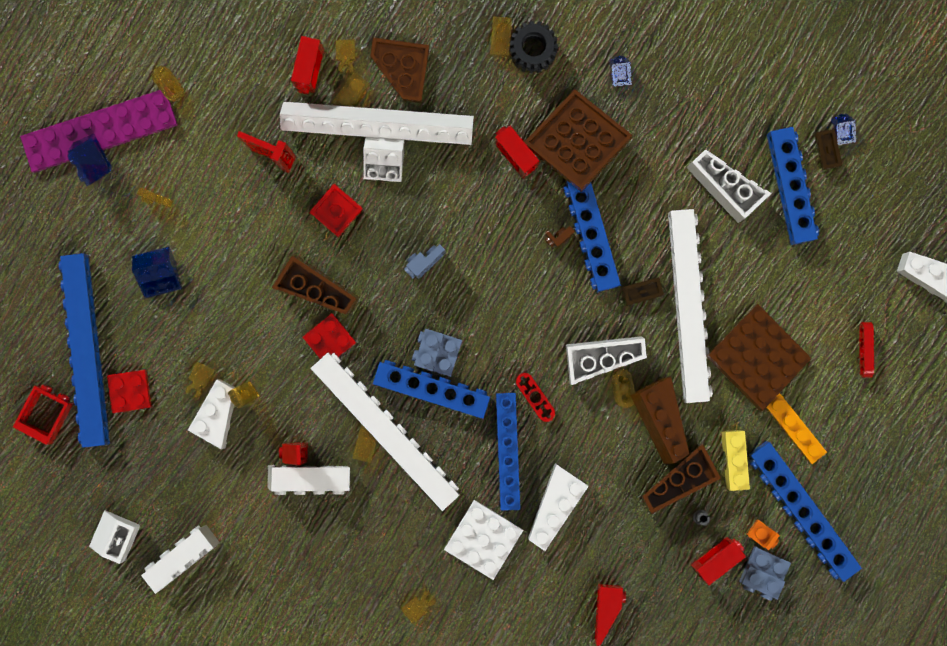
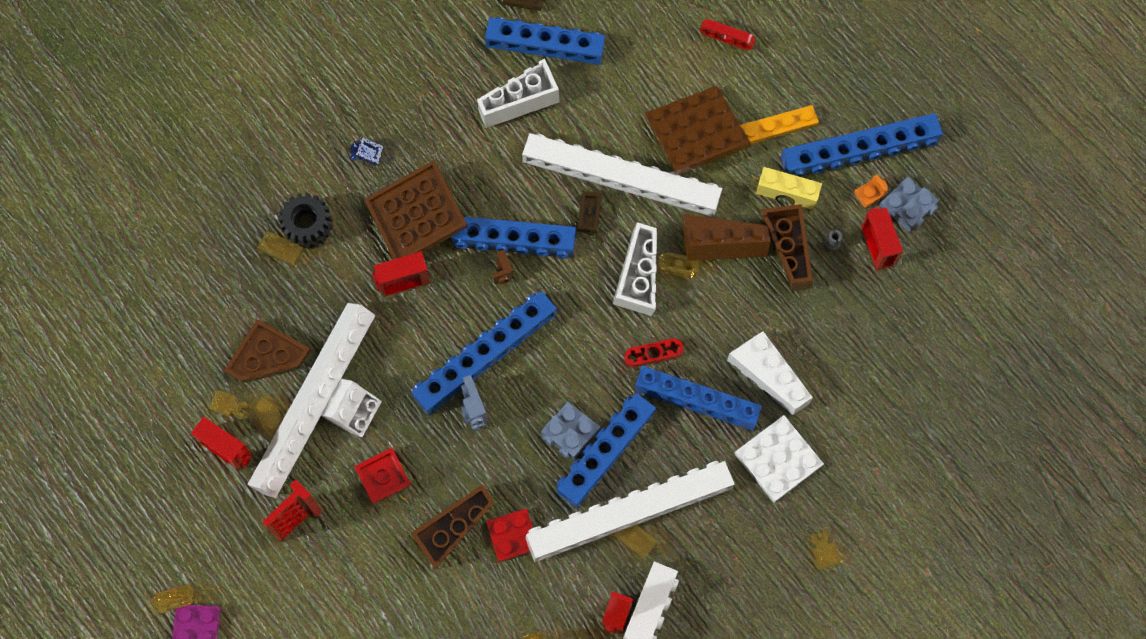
camera: 70 degrees left, 15 degrees down
red slope [595,584,626,646] -> none
none -> blue brick [412,291,557,416]

